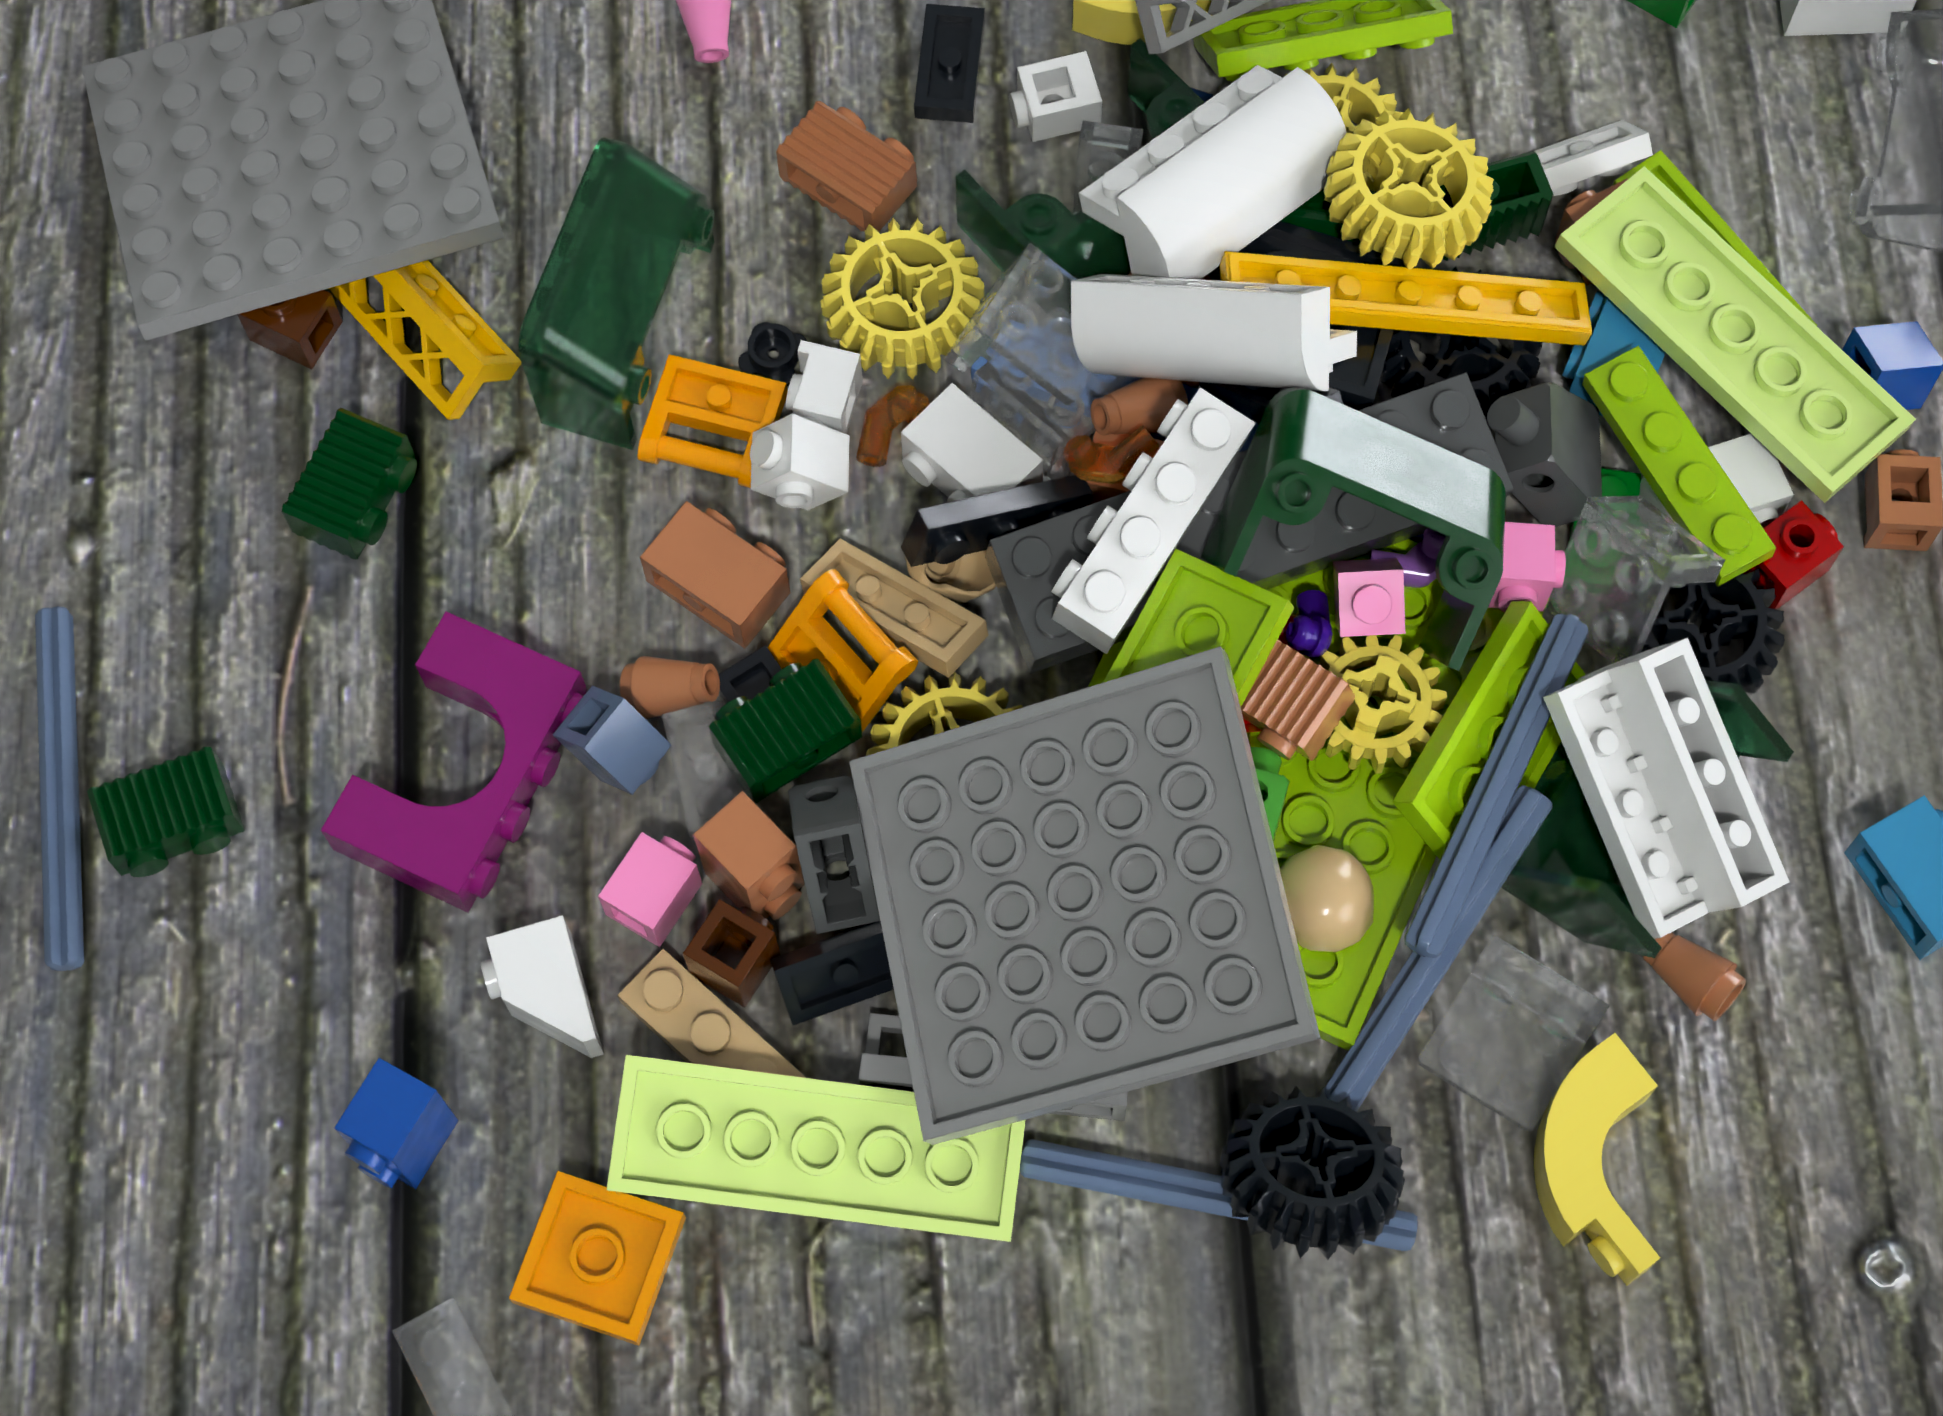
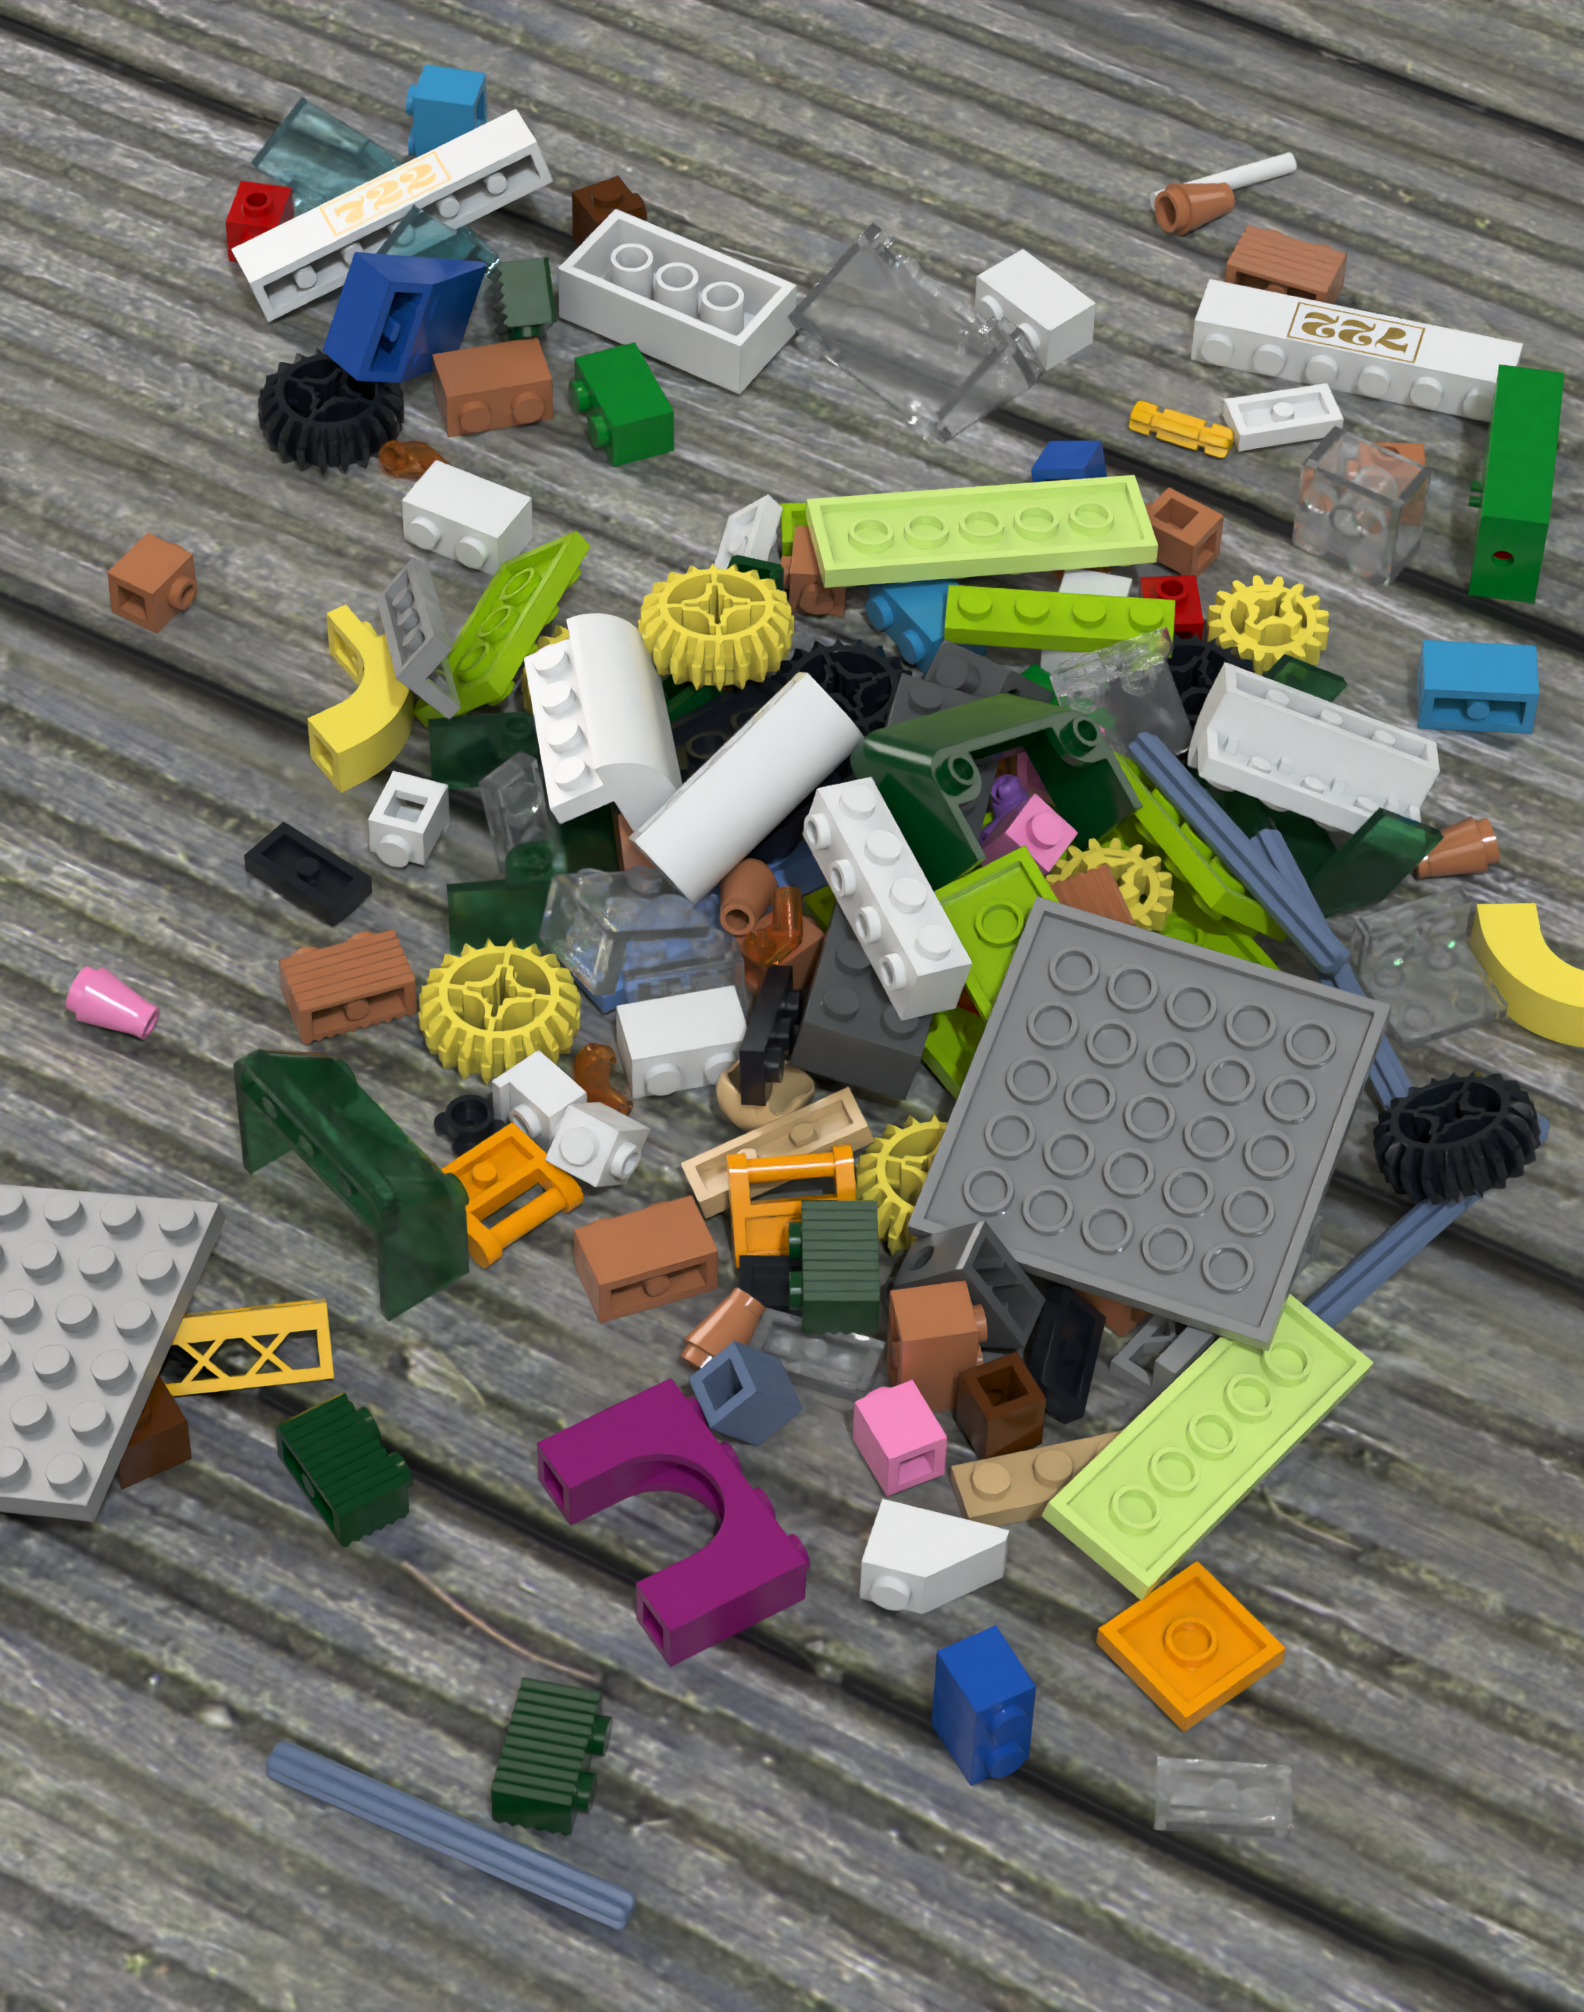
camera: 60 degrees left, 20 degrees down
yellow tile [1220,251,1592,346] -> none
none -> light yellow gear [1206,575,1329,681]

